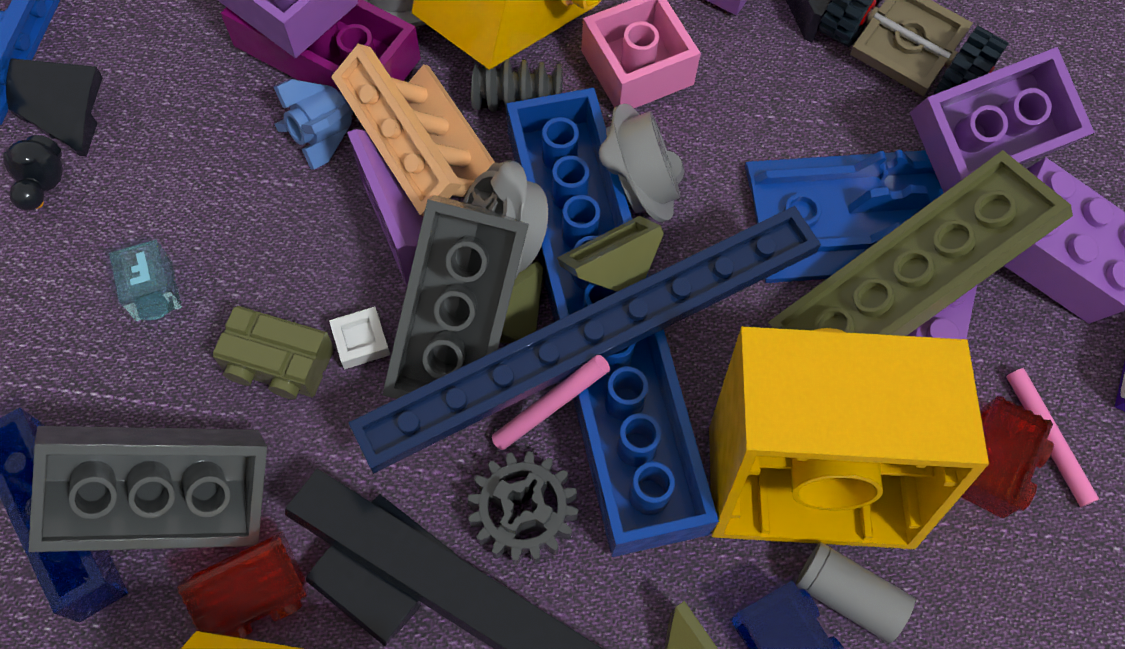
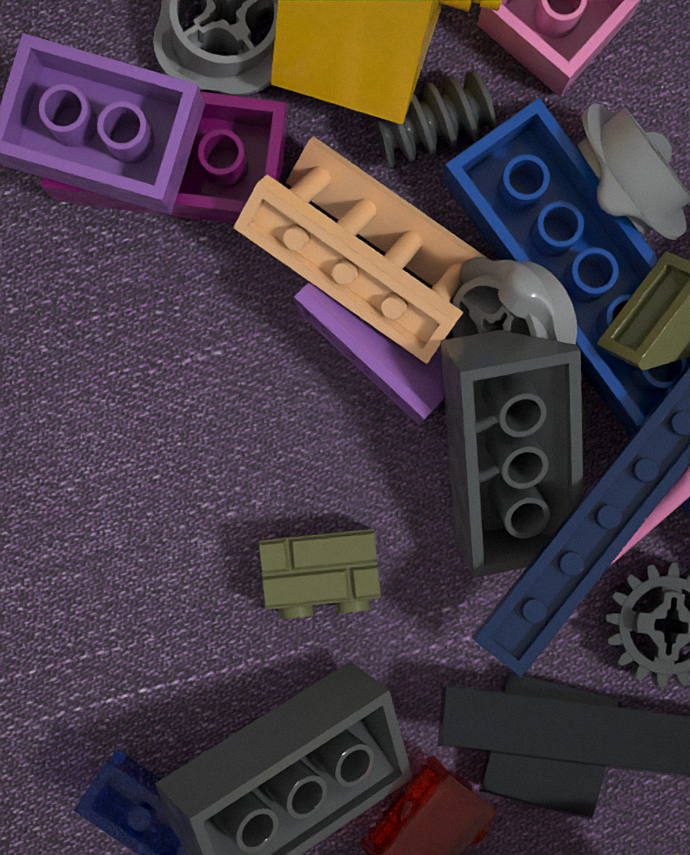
camera: 20 degrees left, 20 degrees up
clear light blue brick [109,239,182,321] -> none
medium blue brick [273,79,353,170] -> none
white plate [329,307,390,370] -> none

